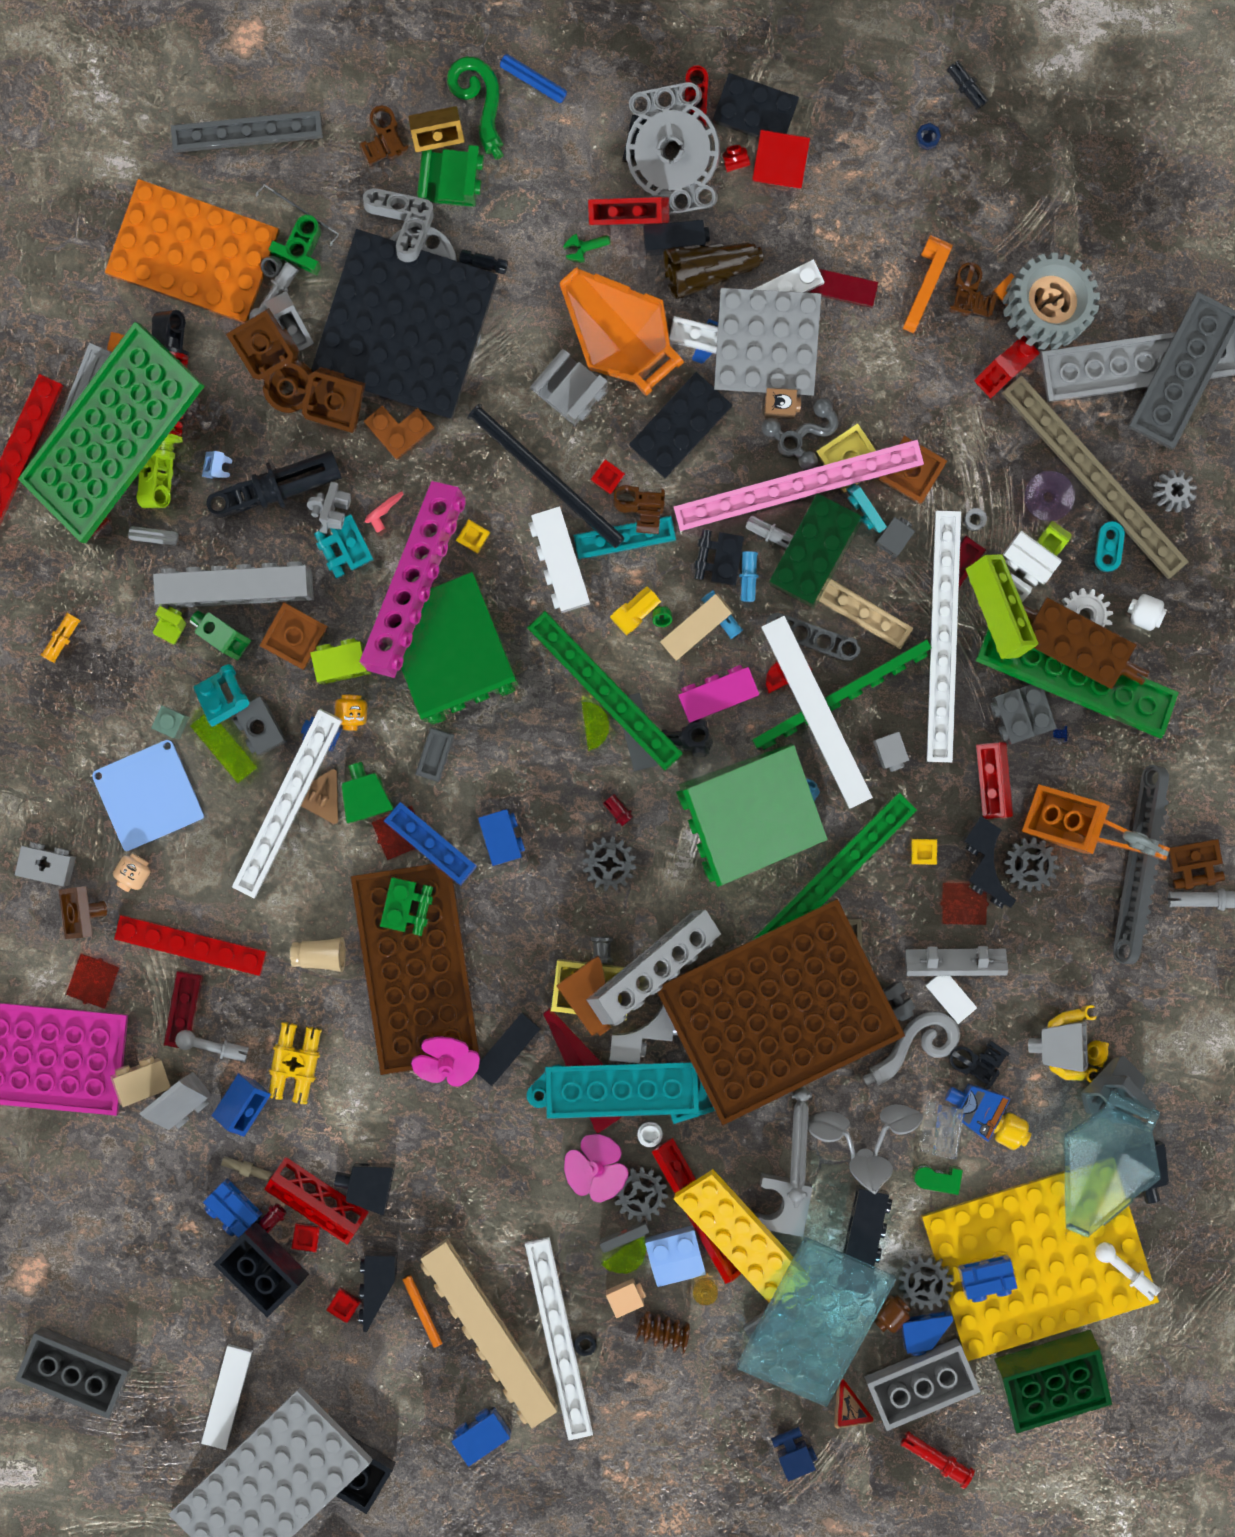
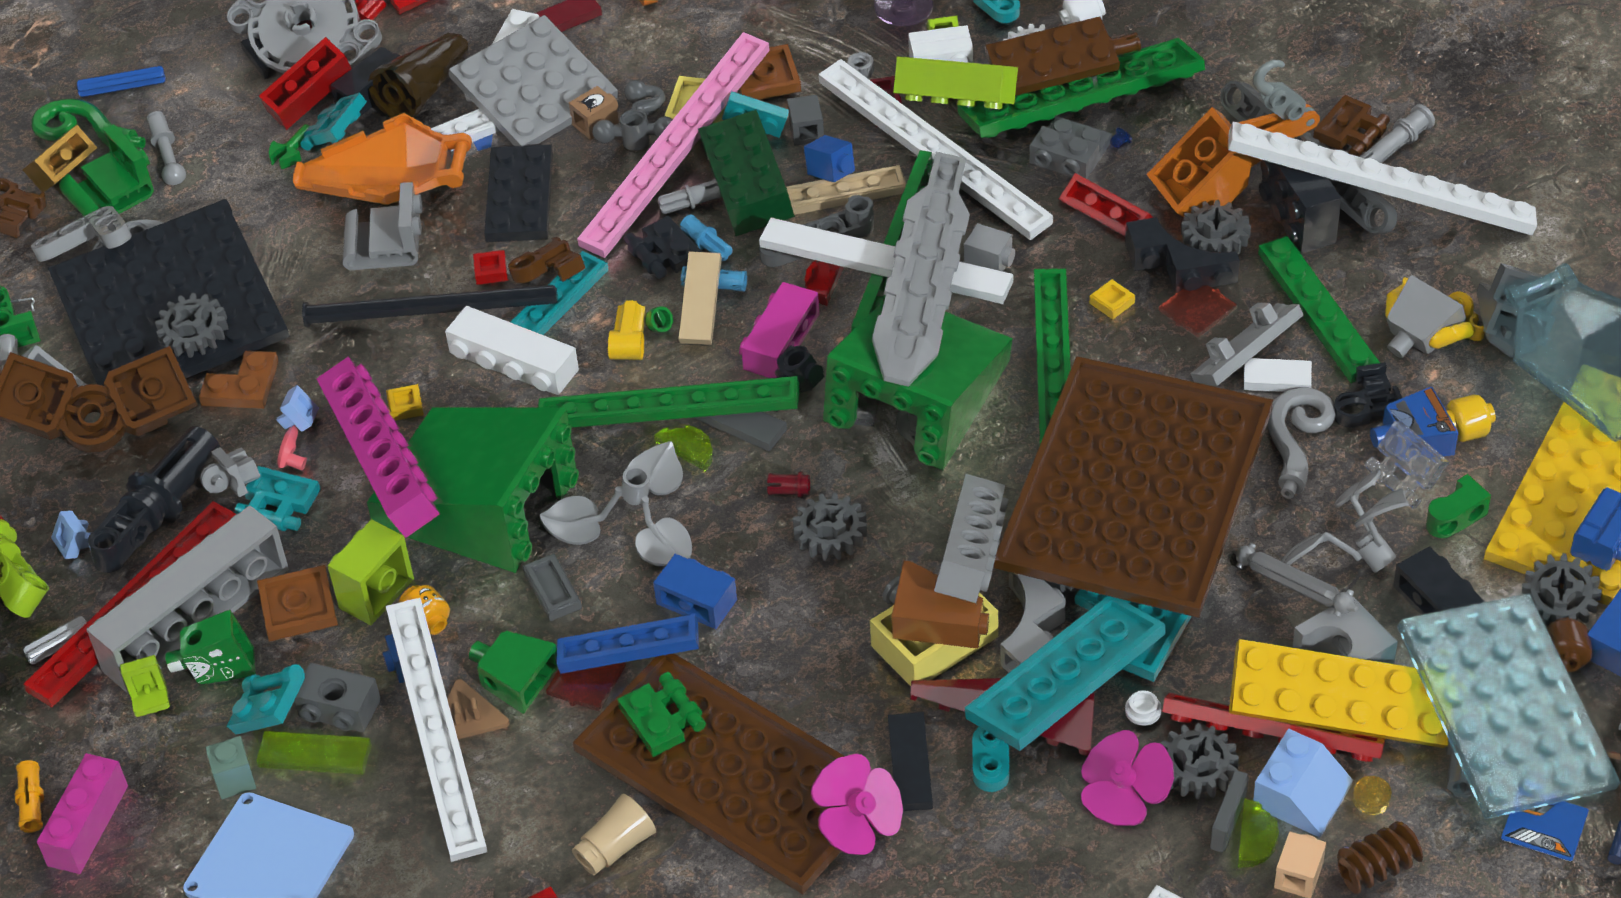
camera: 45 degrees left, 40 degrees down
none -> red plate [23,501,236,707]
none -> dark pink brick [37,753,128,874]
none -> light grey pin [147,111,186,185]
none -> dark grey gear [155,293,229,358]
none -> light blue tile [276,385,319,432]
none -> teal plate [300,93,367,151]
none -> light grey plant [540,441,692,566]
none -> blue brick [804,135,855,182]
none -> light grey plate [872,151,970,387]
none -> white plate [1228,122,1537,235]
none -> green plate [1258,236,1380,383]
none -> black brick [1259,136,1341,254]
none -> blue sticker [1501,788,1589,861]

